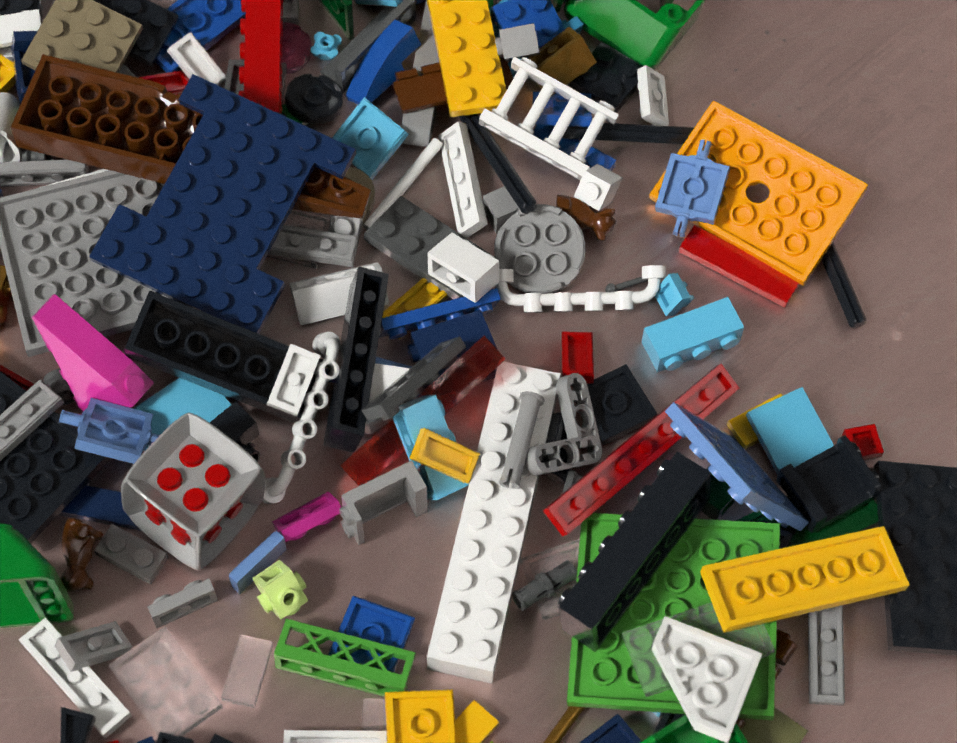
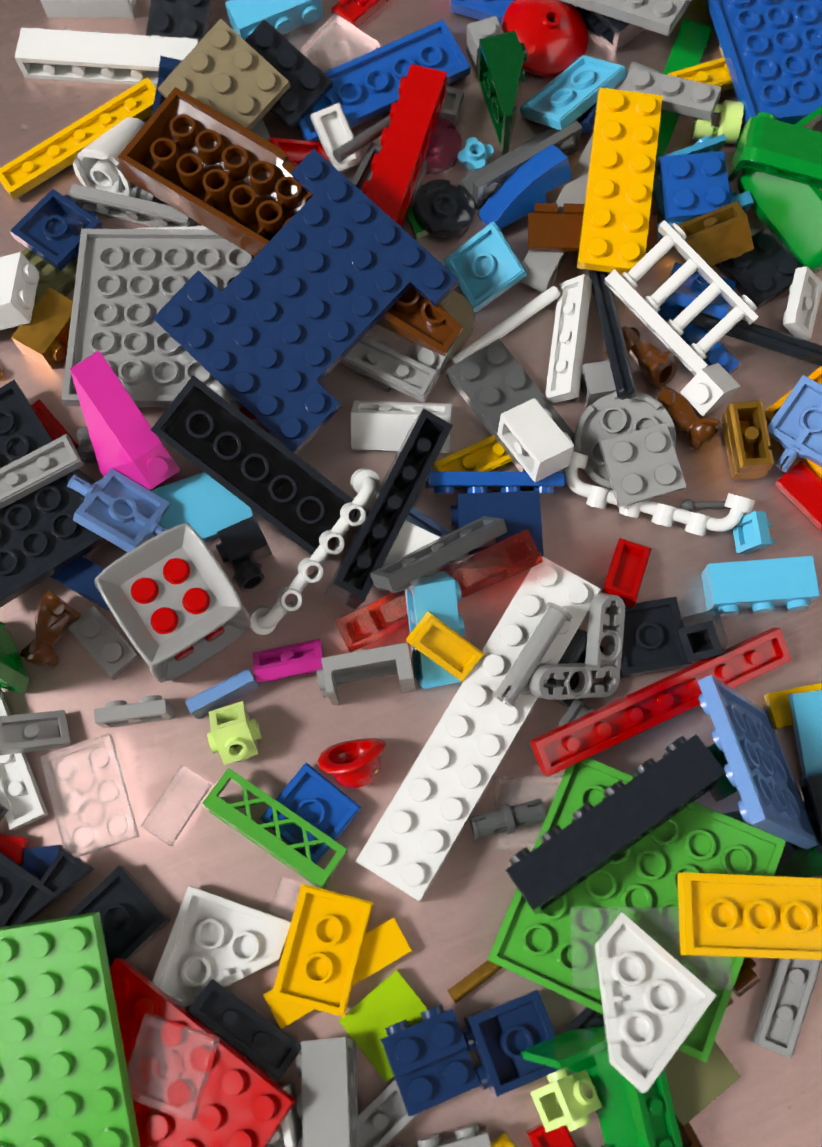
camera: 25 degrees right, 10 degrees up
white plate [267,344,321,416] -> none
light grey brick [495,23,540,61] -> none
none -> red hat [317,738,386,788]
none -> dark grey bar [333,115,391,162]
none -> light grey plate [599,422,687,508]
none -> reddish brown animal [605,326,678,388]
none -> black brick [677,609,728,662]
none -> pearl gold brick [721,400,774,481]

